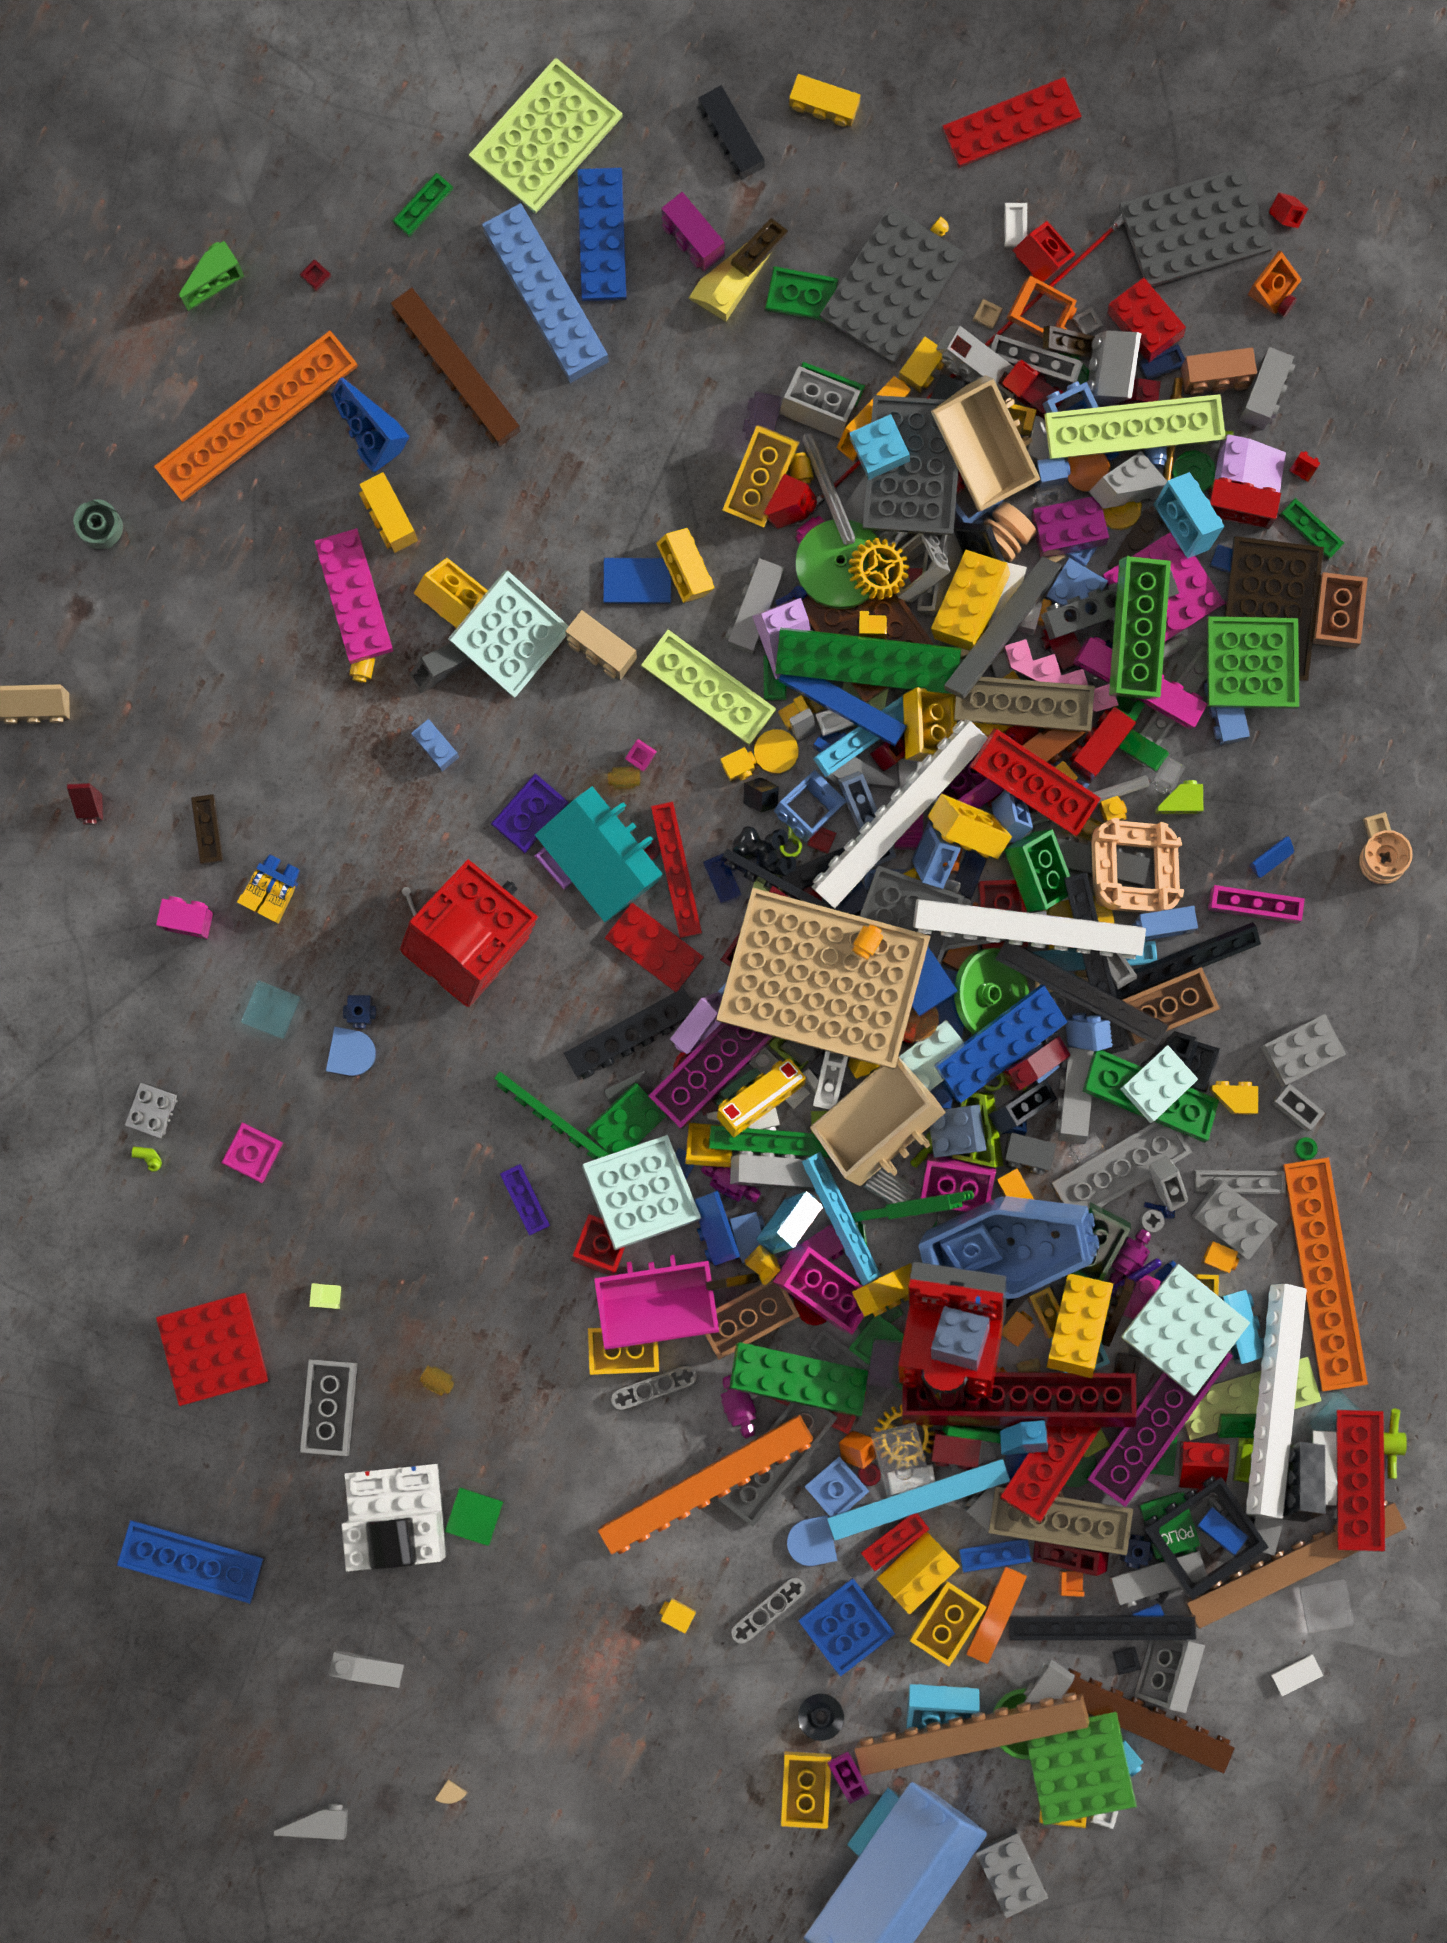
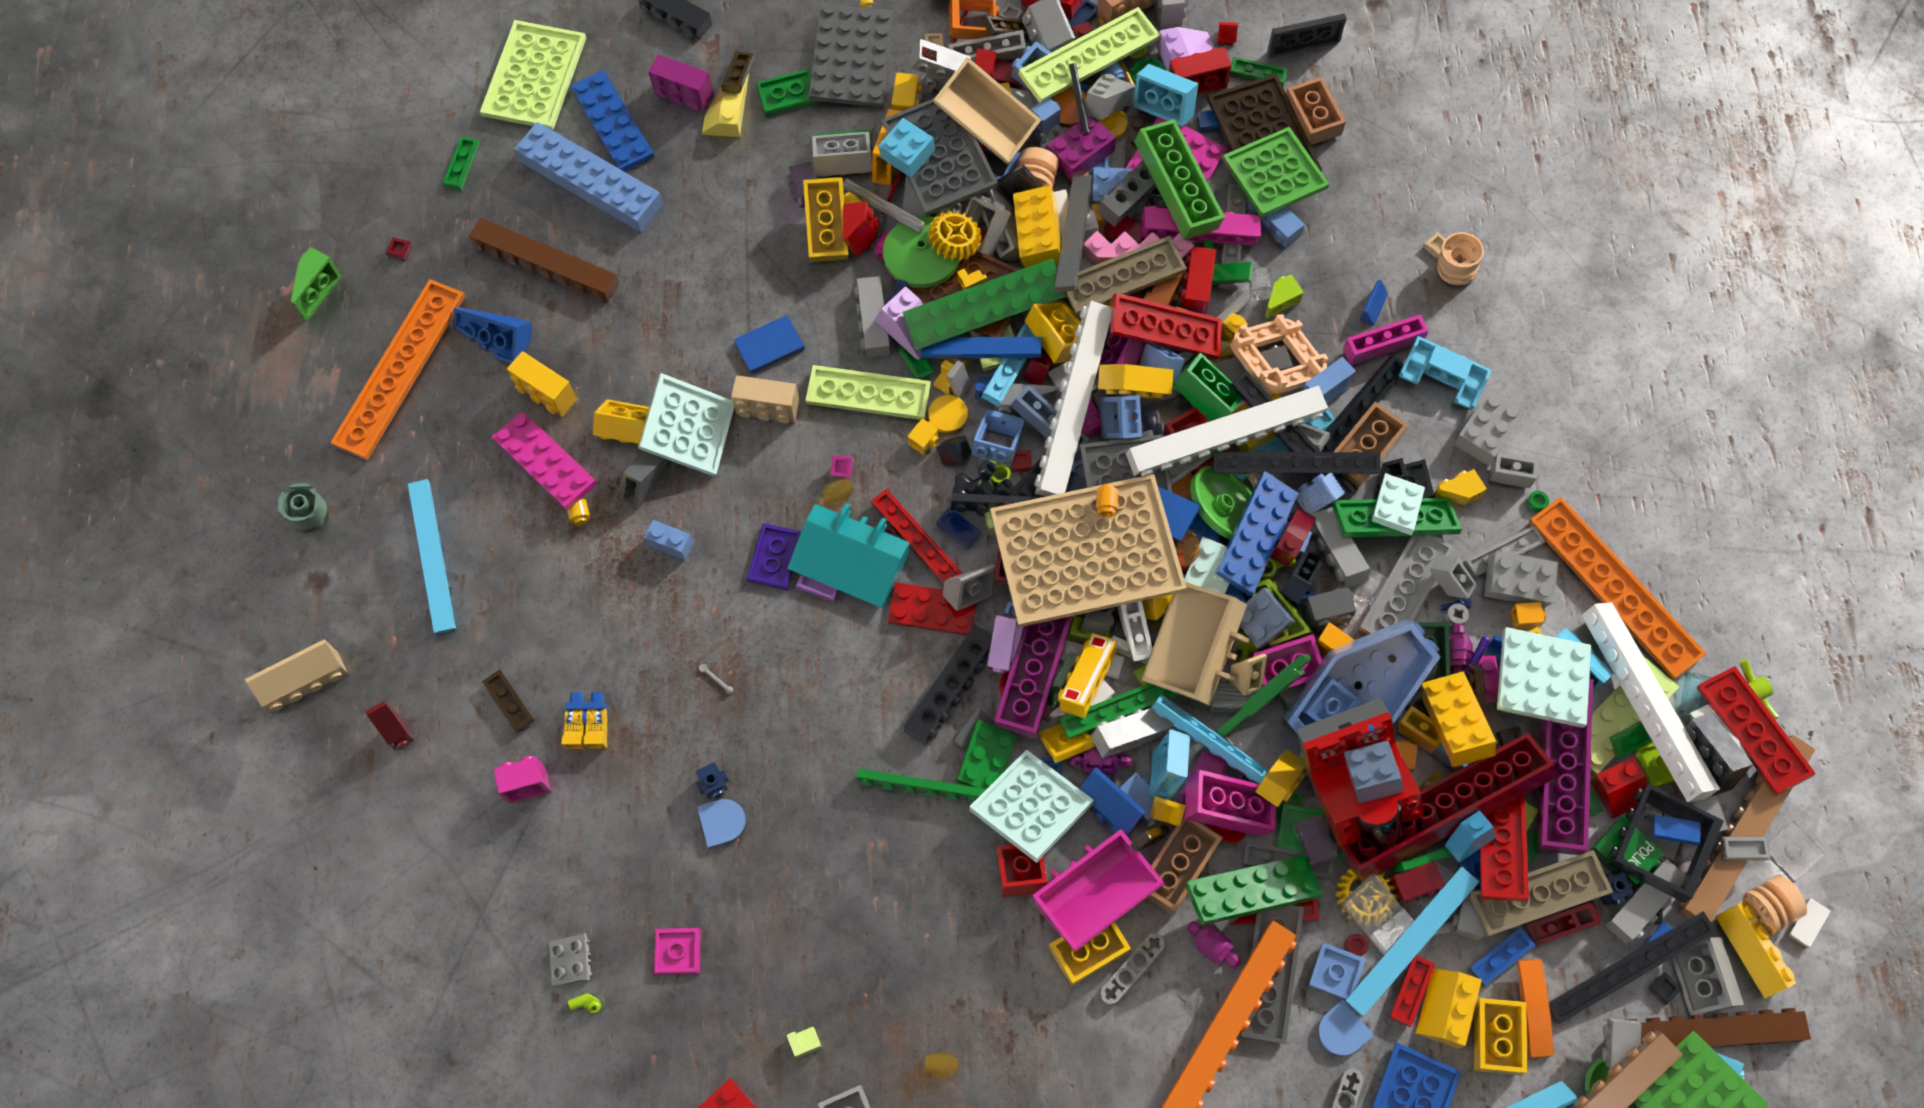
camera: 25 degrees left, 15 degrees down
clear light blue tile [241,980,301,1039] -> none
red piece [400,859,538,1007] -> none
dark purple plate [500,1164,550,1236] -> none
yellow brick [656,528,715,603] -> none
white tile [815,710,855,737] -> none
orange panel [839,1431,877,1469] -> none
orange panel [1059,1570,1084,1597] -> none
none -> medium azure tile [408,479,456,635]
none -> light grey slope [943,564,996,611]
none -> black bar [1069,63,1090,136]
none -> tan slope [1229,654,1267,696]
none -> black tile [1267,13,1347,57]
none -> medium azure bracket [1399,336,1492,411]
none -> yellow brick [1715,901,1796,999]
none -> light grey tile [1720,837,1770,861]
none -> light nougat wheel [1743,875,1807,935]

